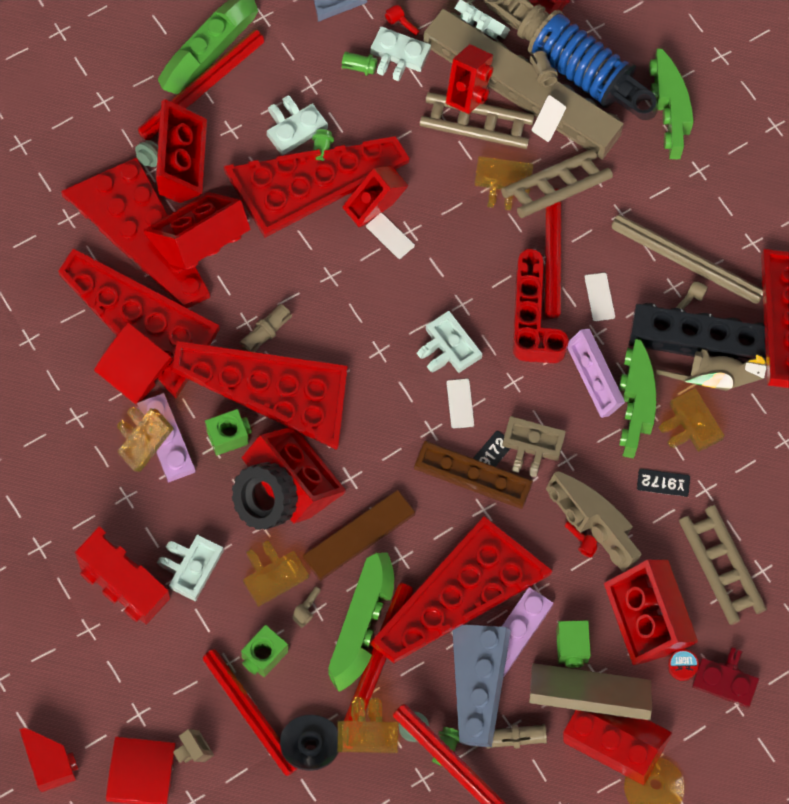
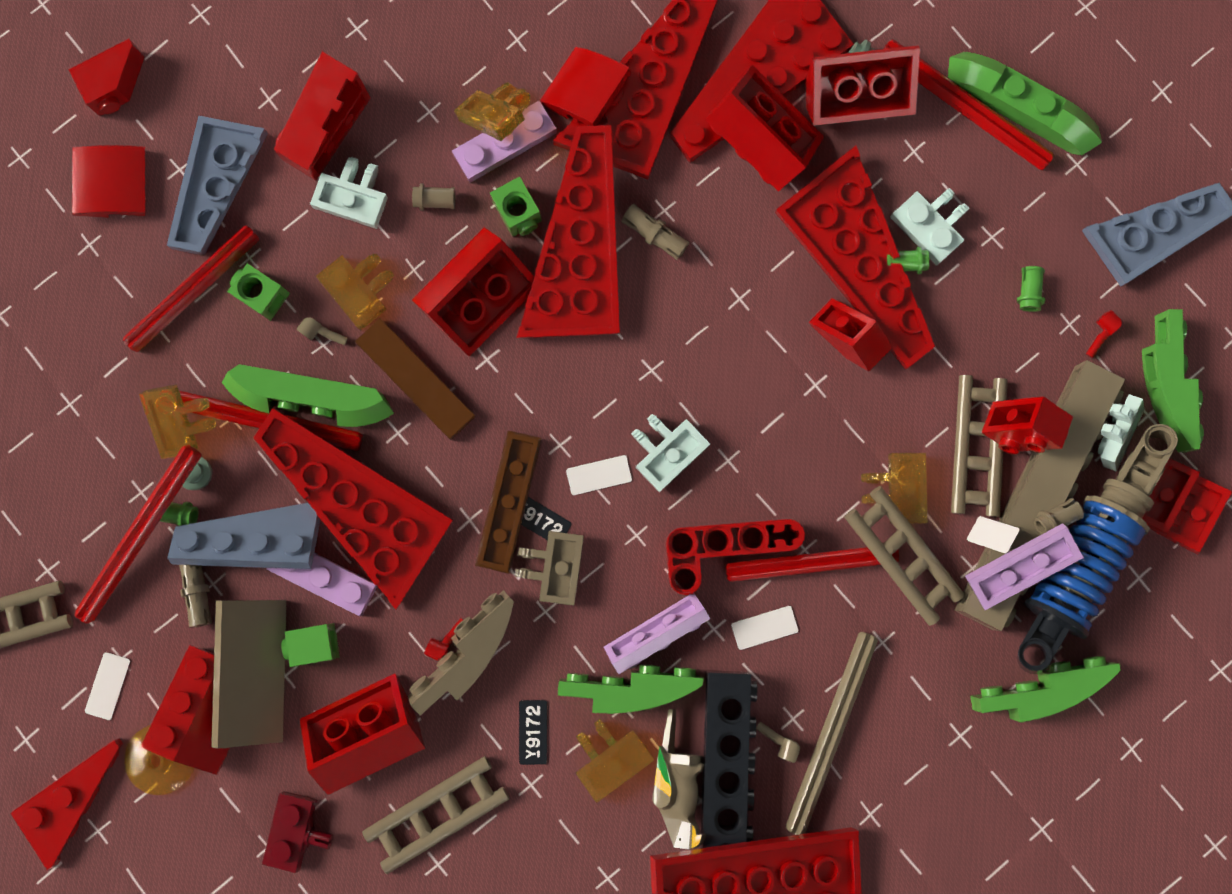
camera: 90 degrees right, 15 degrees up
dark tan tile [173,729,214,763] -> none
black tyre [232,462,298,530] -> none
black dish [280,715,341,771] -> none
white sticker [366,213,415,259] -> none
light aqua hinge [370,27,431,81] -> none
tile [668,649,699,681] -> none
none -> sand blue wing [167,116,268,256]
none -> dark tan pin [412,183,455,211]
none -> lavender plate [965,523,1084,610]

